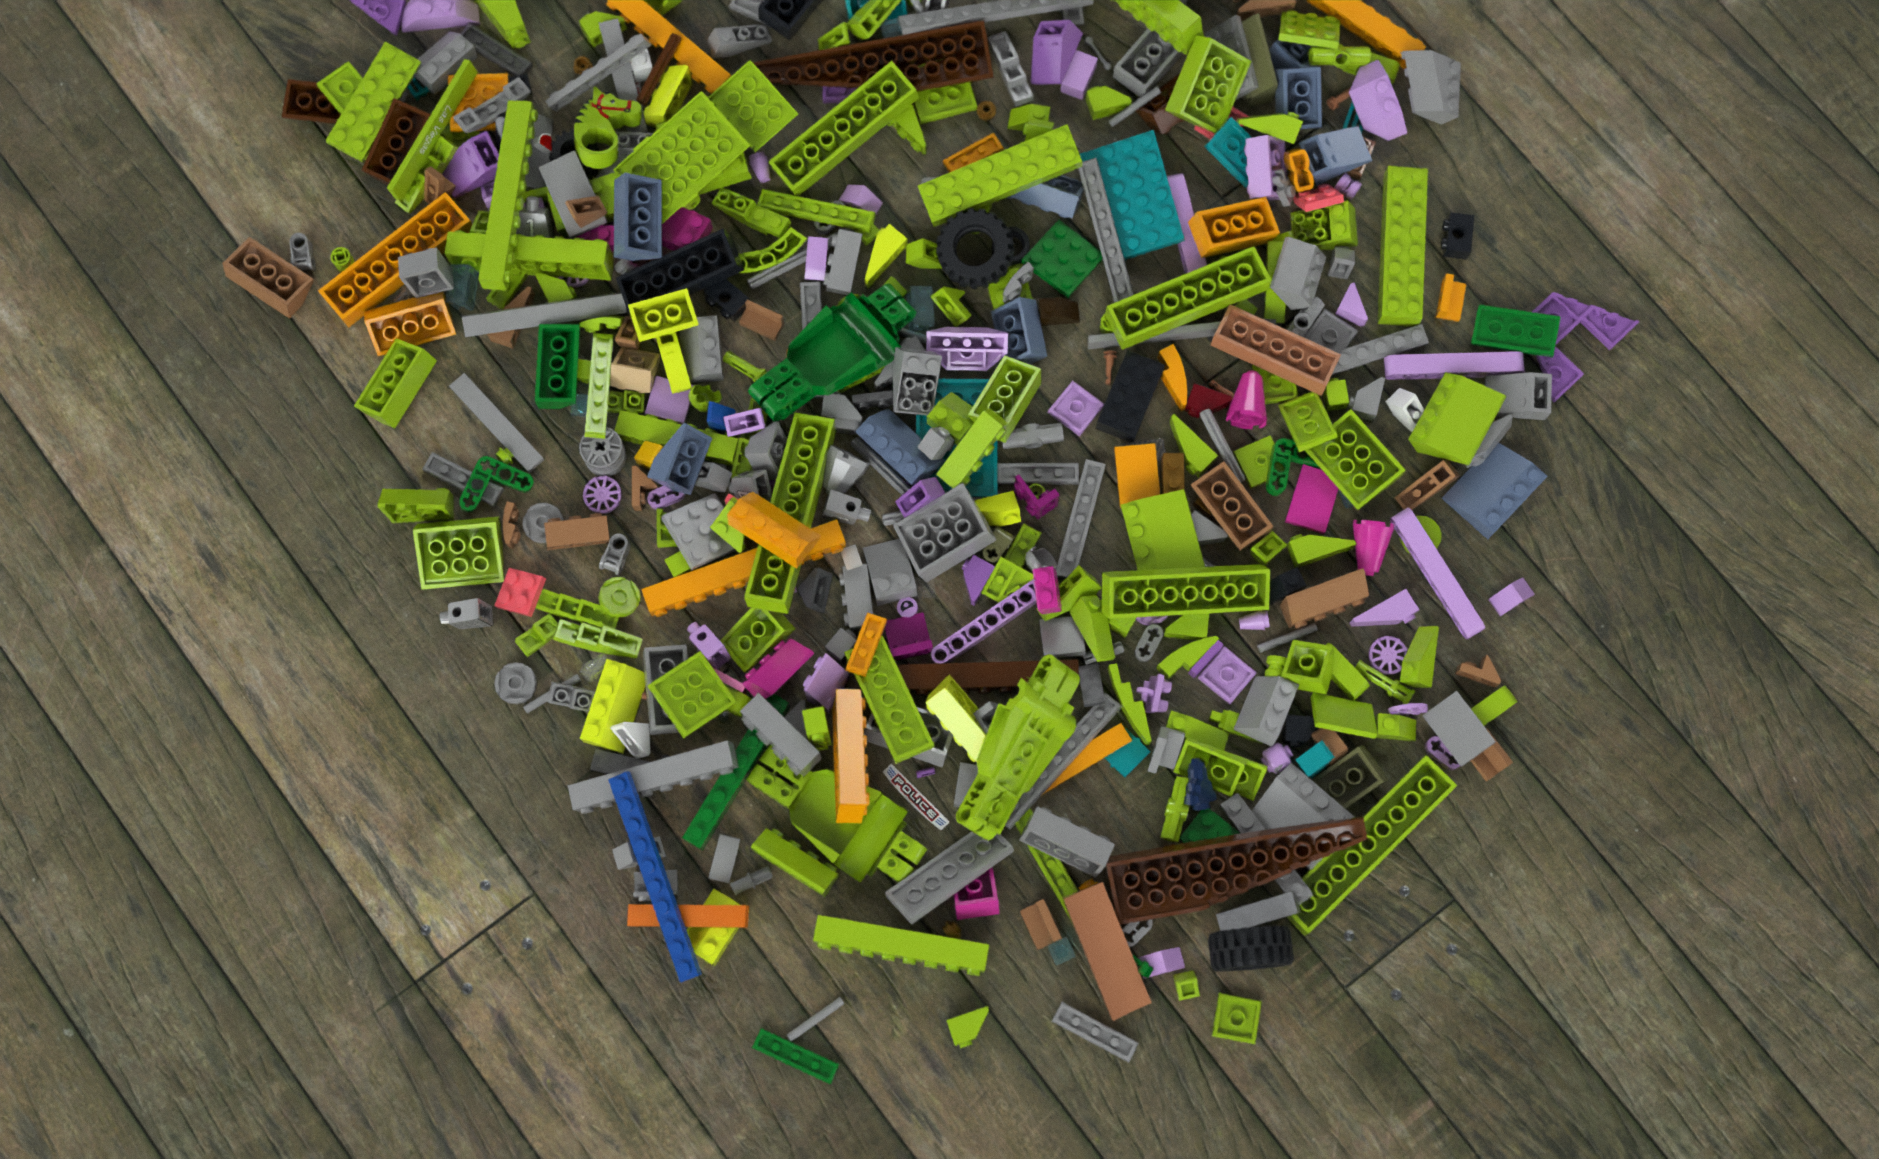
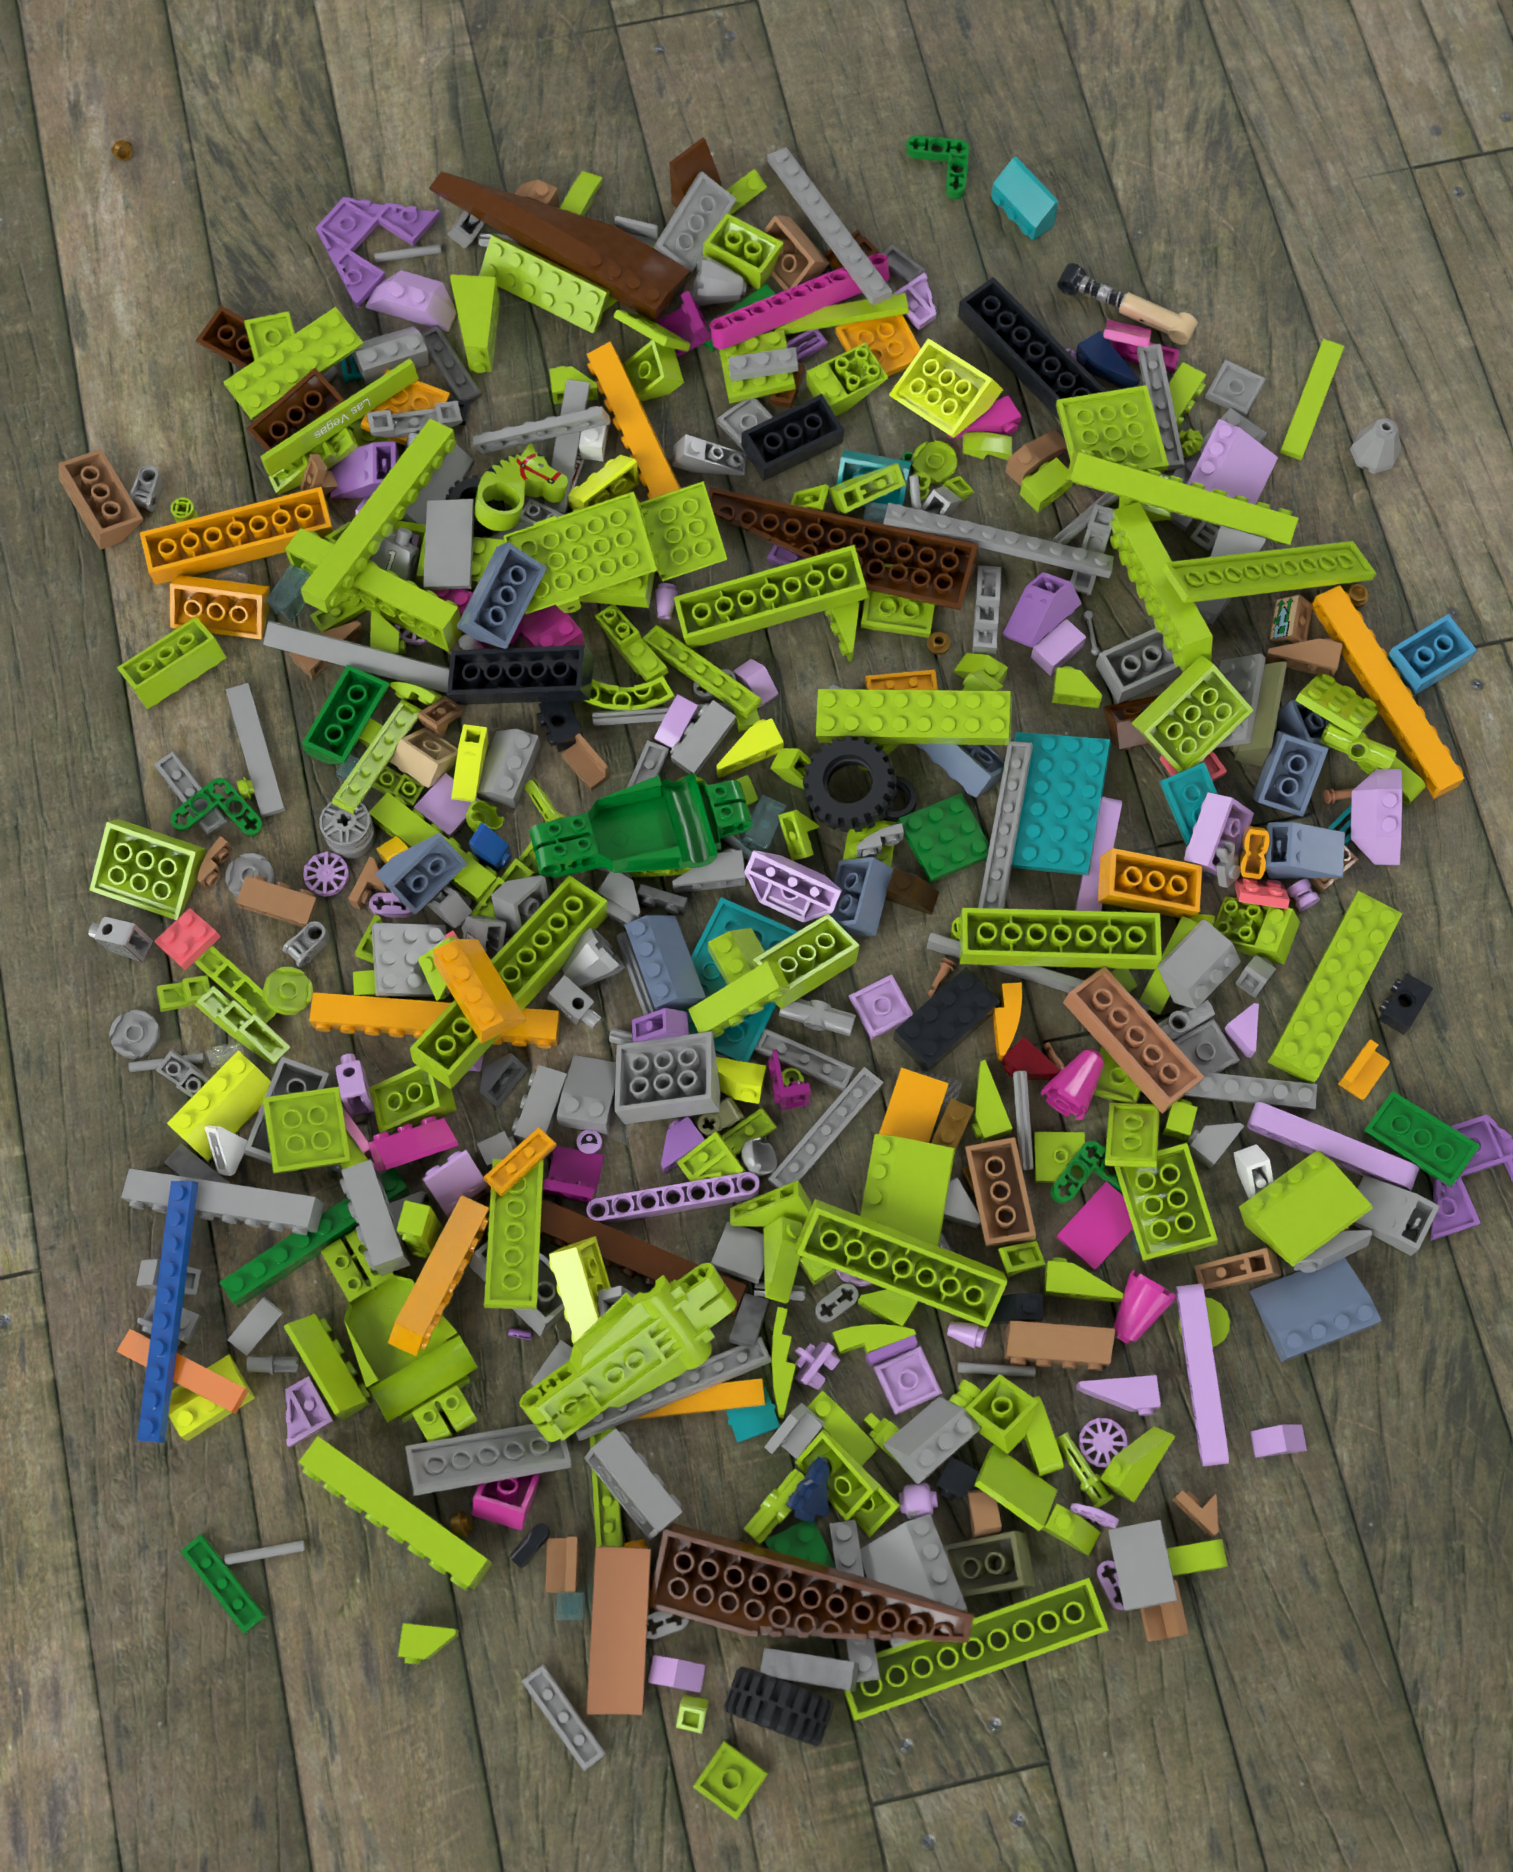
camera: 25 degrees right, 5 degrees down
lime wedge [378,488,454,523] -> none
light grey brick [398,247,454,298] -> none
tile [533,133,552,154] -> none
medium nougat slope [565,196,608,228] -> none
pearl gold plate [573,56,593,75] -> none
neon yellow slope [628,288,699,342] -> none
reddish brown axle [636,33,681,106] -> none
lavender slope [723,408,766,437] -> none
white sticker [841,545,862,570] -> none
sticker [883,764,949,830] -> none
light grey slope [893,347,942,416] -> none
light grey brick [918,427,955,460] -> none
dark pink brick [1032,566,1062,614] -> none
light grey bar [1108,86,1161,127] -> none
green hand [1133,955,1154,978] -> none
lime slope [1236,111,1303,144] -> none
teal slope [1296,740,1335,778] -> none
light grey wedge [1401,50,1461,125] -> none
none -> lavender wing [286,1376,334,1448]
none -> black bar [508,1523,551,1569]

